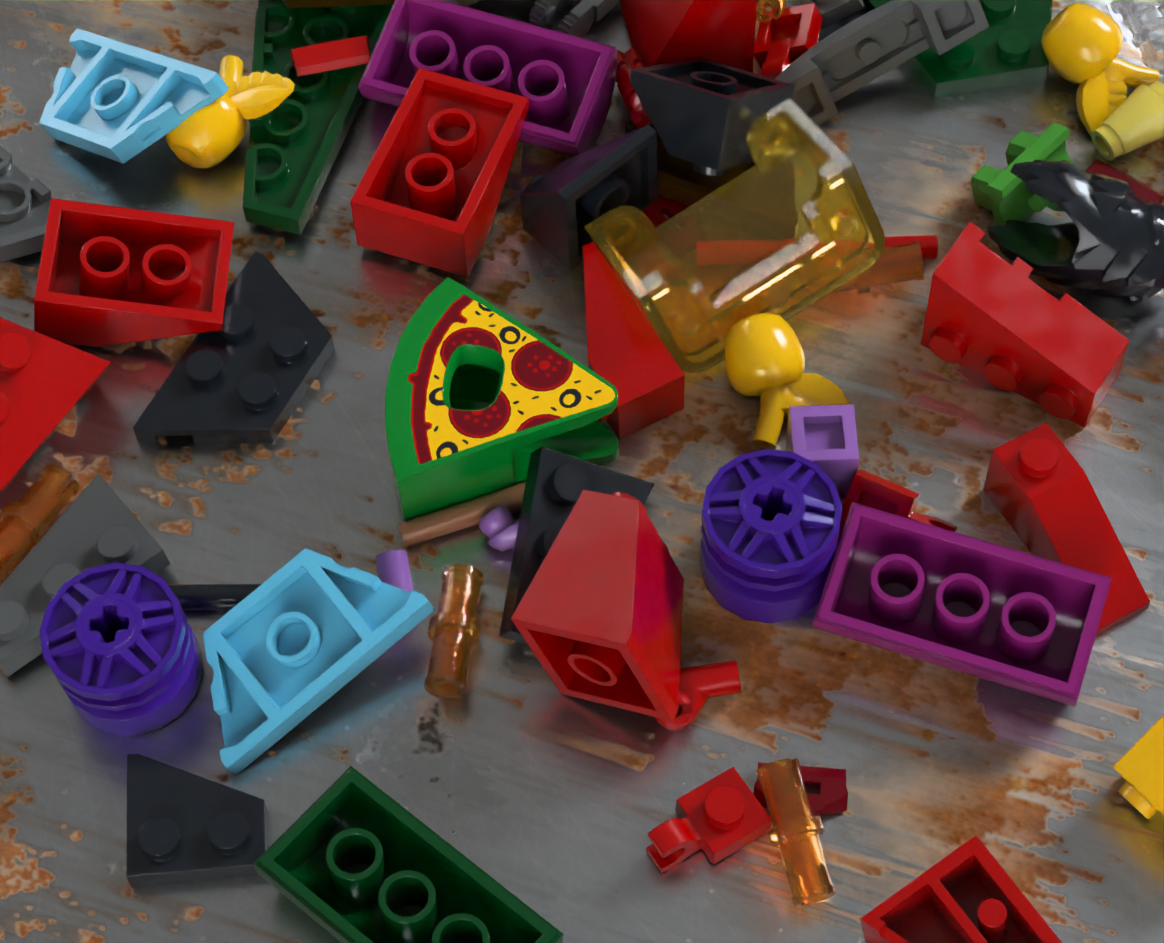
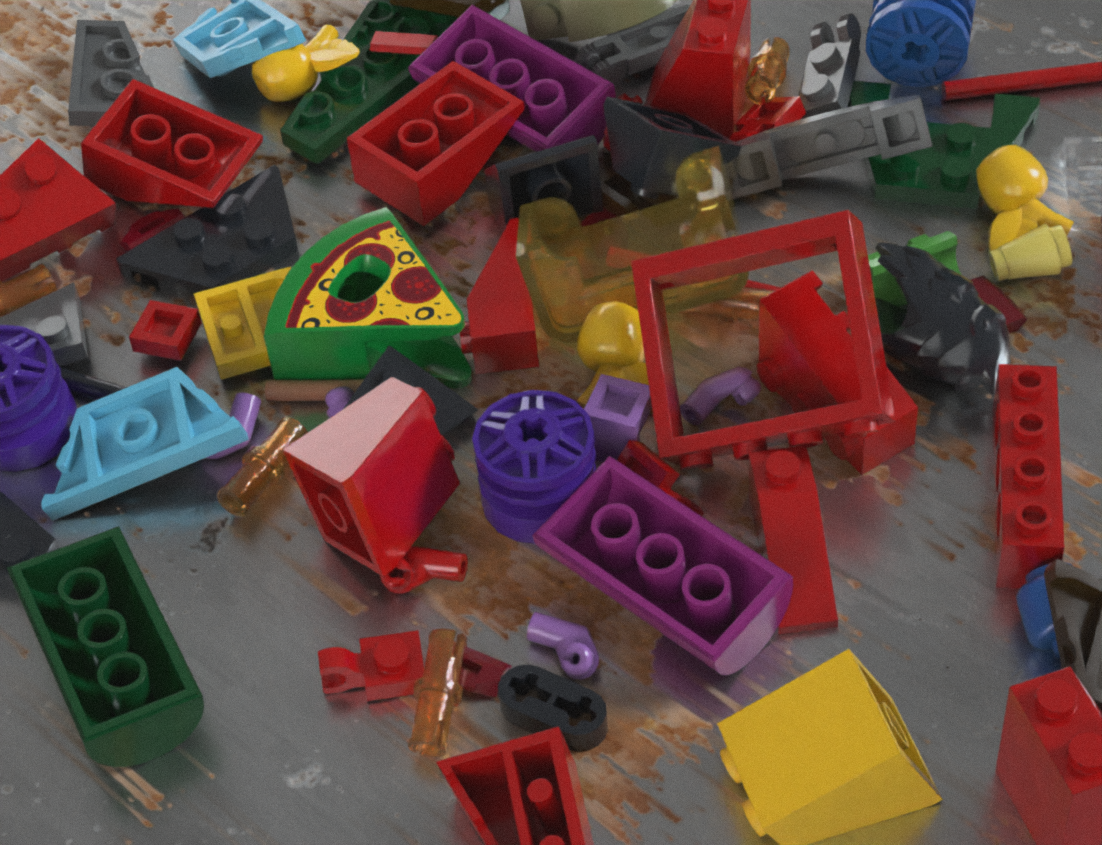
camera: 25 degrees right, 10 degrees down
none -> dark red piece [119,208,185,252]
none -> red plate [129,300,202,361]
none -> yellow wing [194,266,291,380]
none -> black beam [498,664,608,752]
none -> medium lavender arm [527,612,599,680]
none -> red window [631,210,896,471]
none -> medium lavender arm [680,366,761,425]

